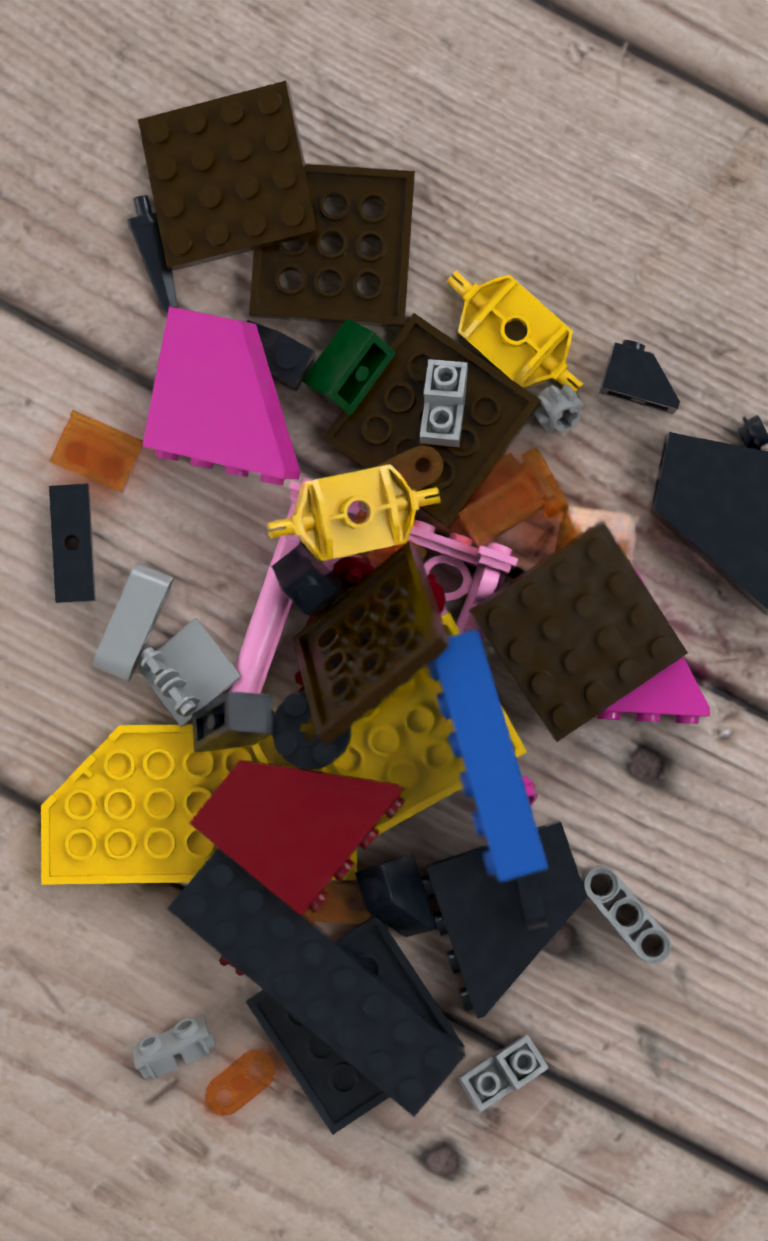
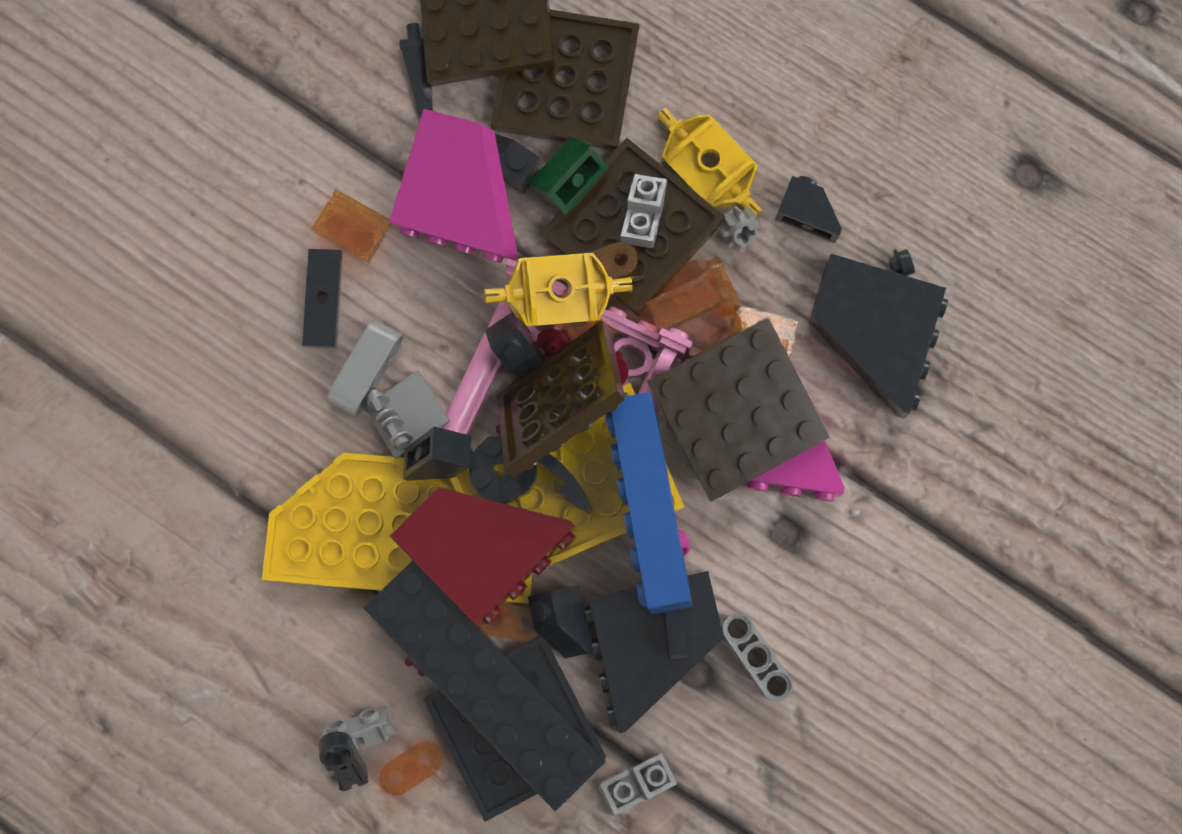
camera: 15 degrees right, 5 degrees down
none -> black piece [318,731,369,791]
none -> black slope [538,453,593,515]

